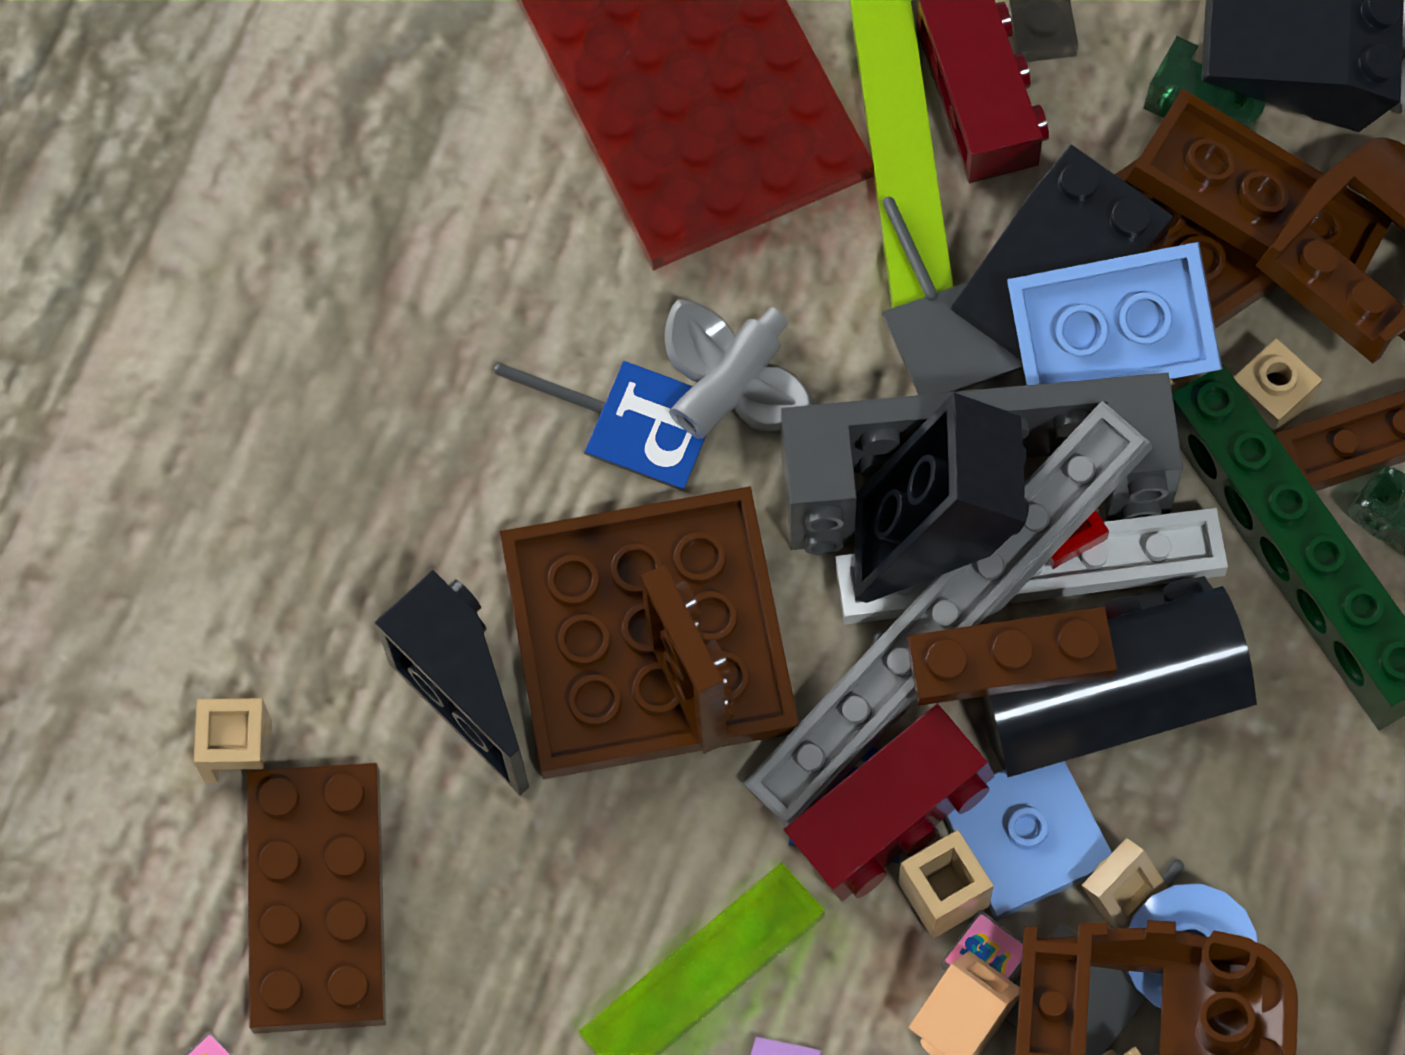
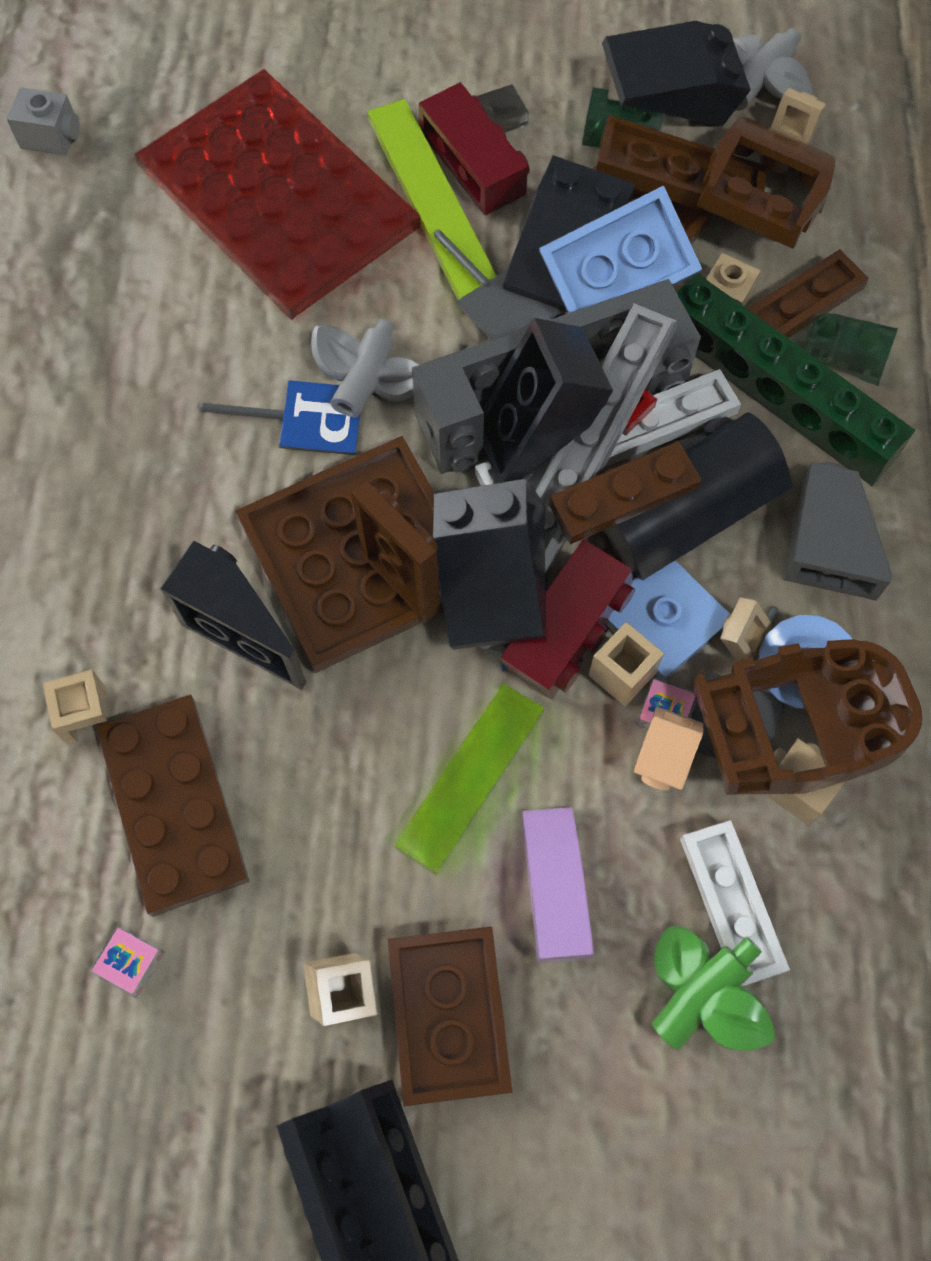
camera: 20 degrees left, 0 degrees up
none -> black slope [433,479,546,650]
none -> dark grey slope [783,461,892,601]

